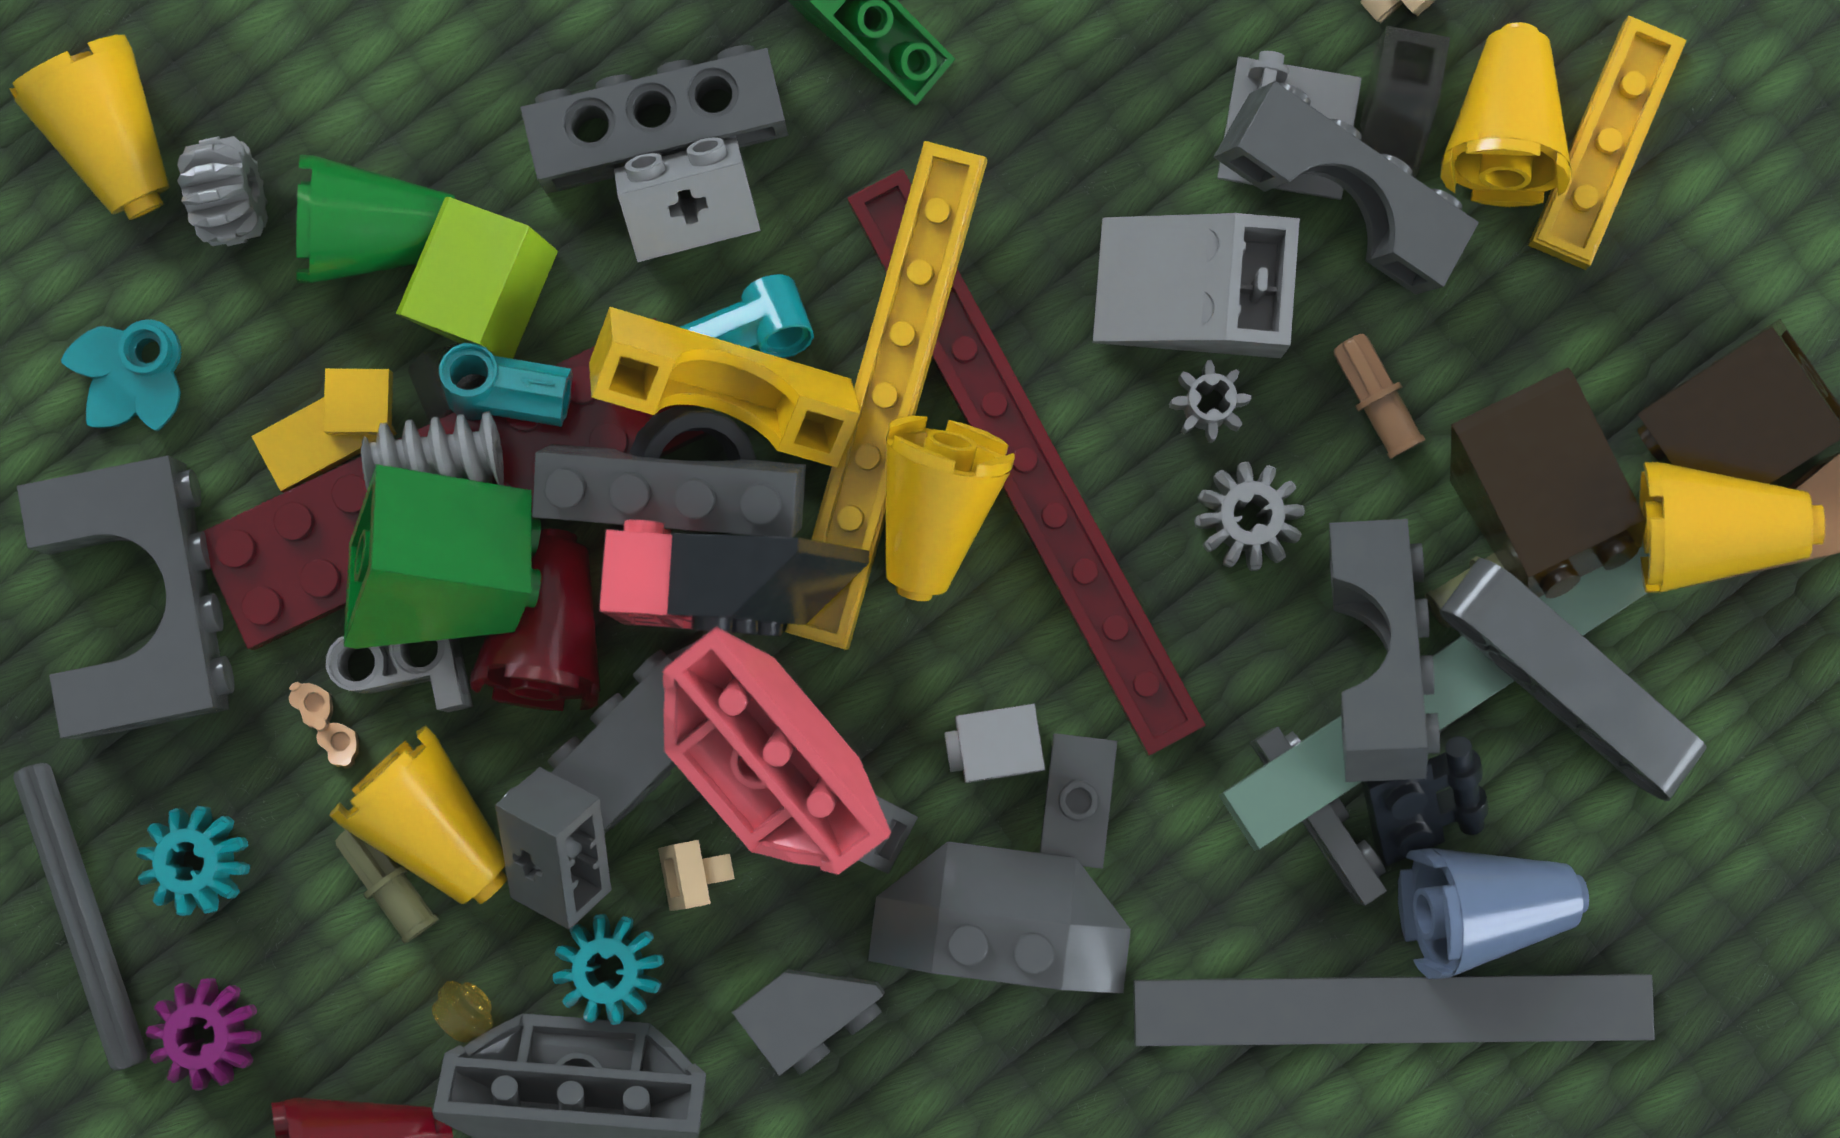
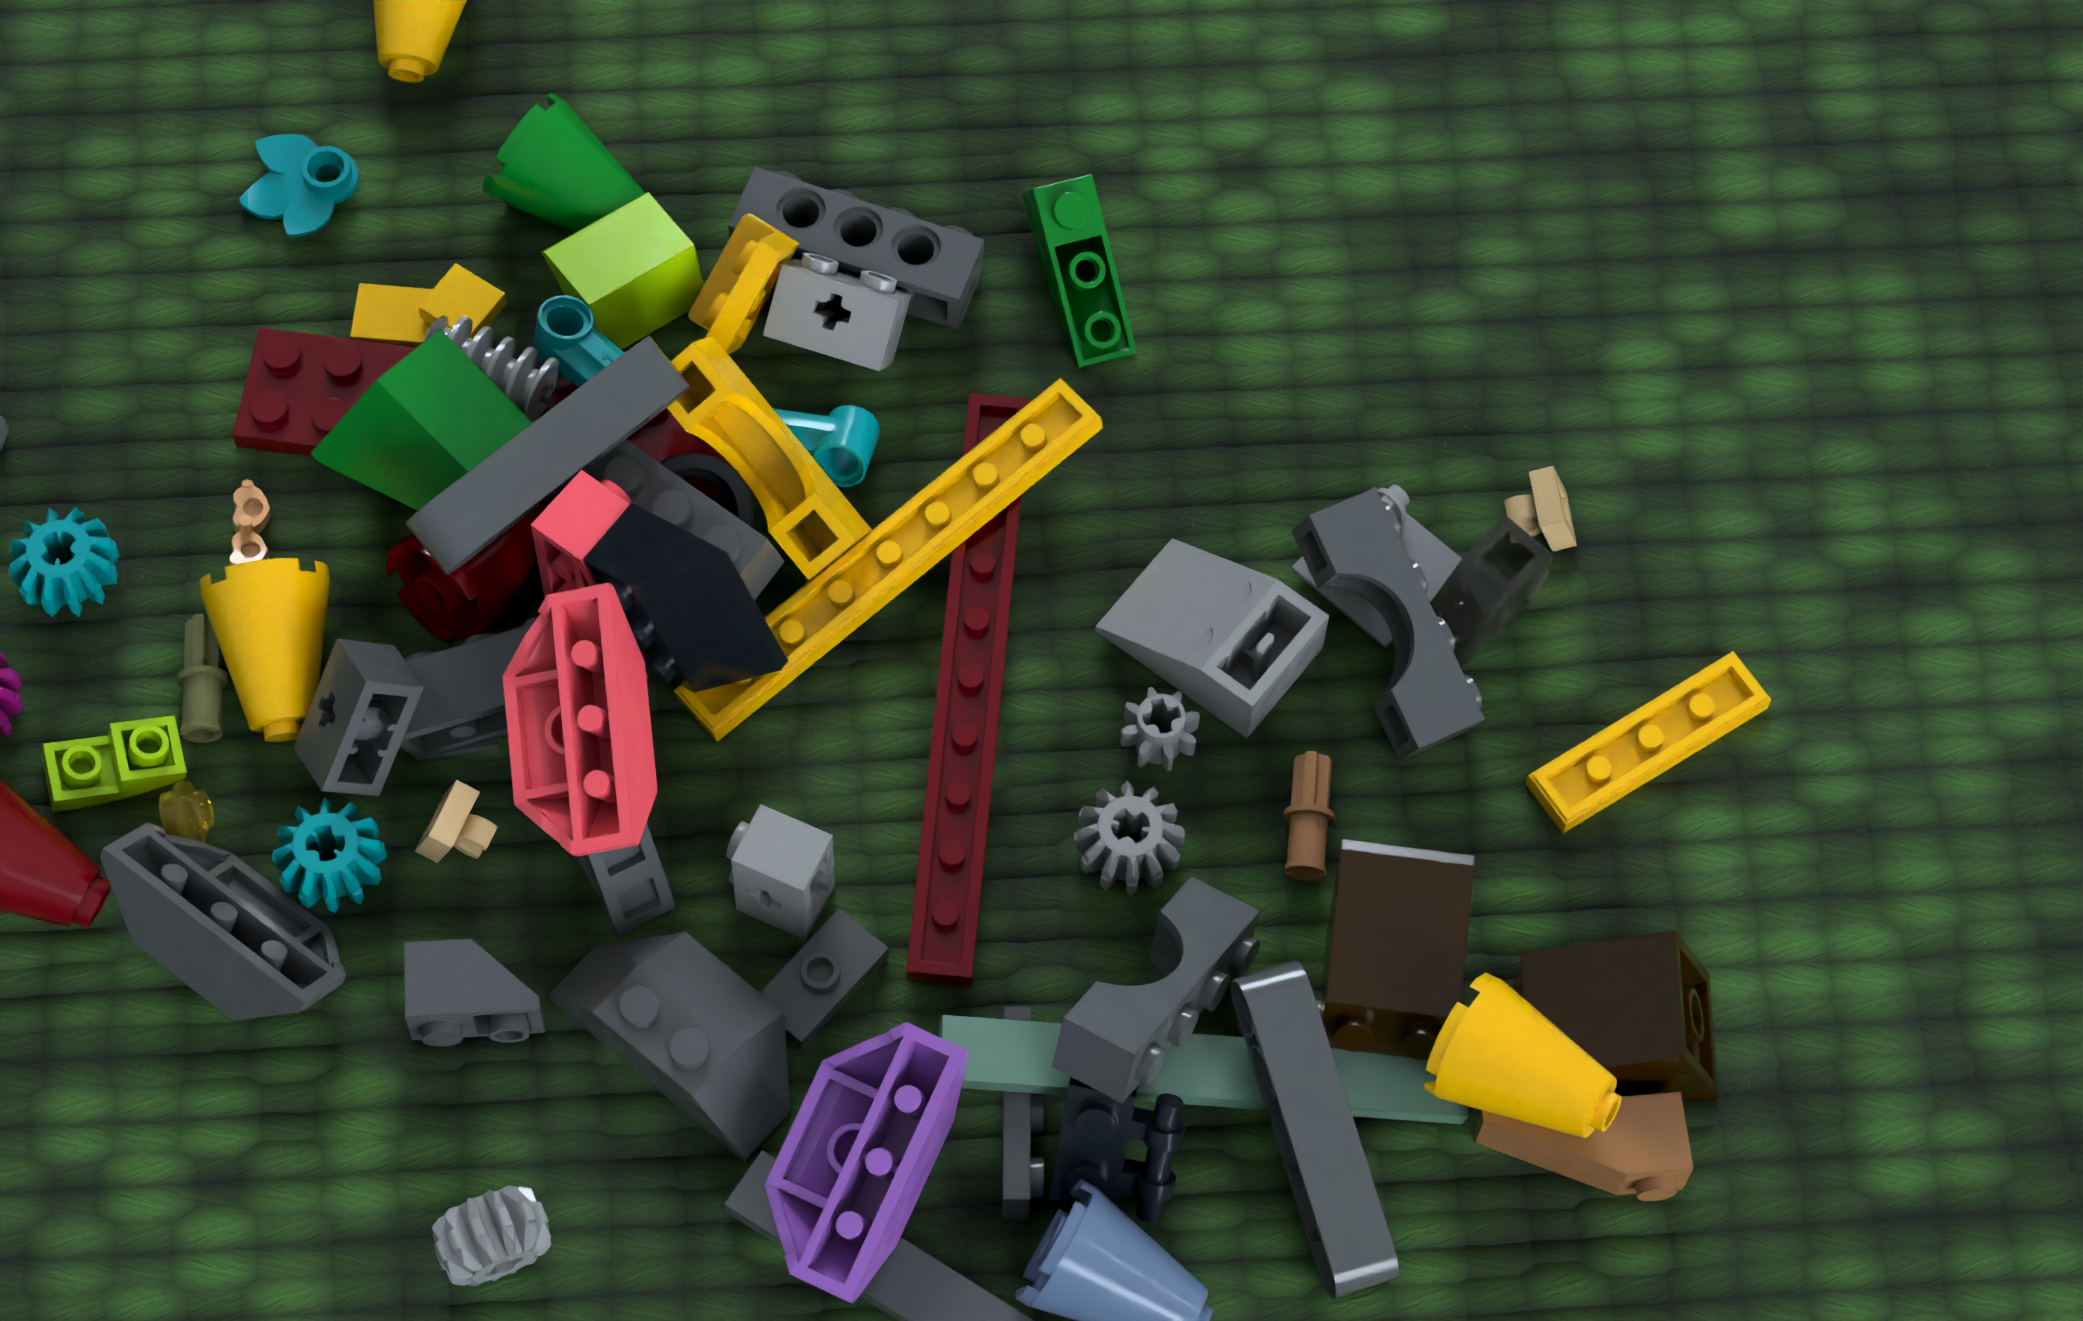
camera: 25 degrees right, 20 degrees down
dark grey arch [17,455,235,740] -> none
light grey gear [177,136,268,246] -> none
light grey tile [326,636,473,712] -> none
yellow cone [886,416,1015,601] -> none
yellow cone [1440,22,1571,207] -> none
none -> lime slope [41,715,187,813]
none -> dark grey beam [405,336,690,575]
none -> yellow bracket [688,213,800,355]
none -> medium lavender wedge [765,1022,970,1304]

